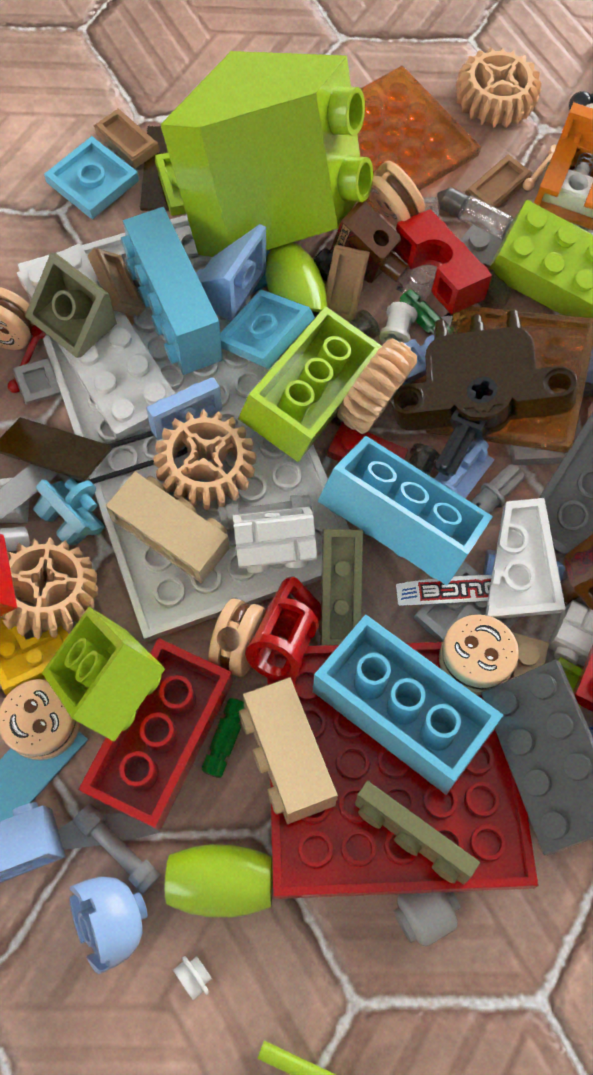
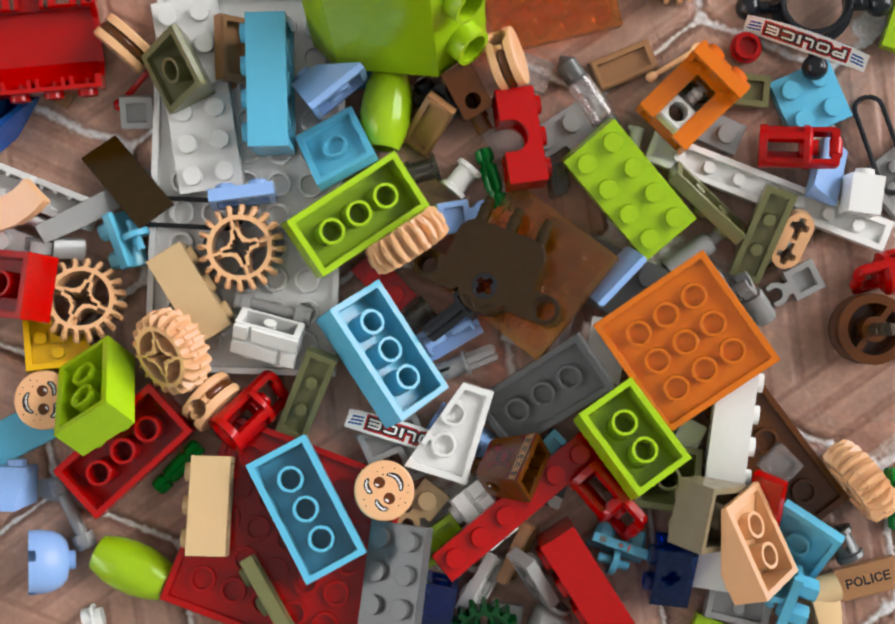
camera: 25 degrees right, 20 degrees up
none -> light nougat gear [132,307,213,395]

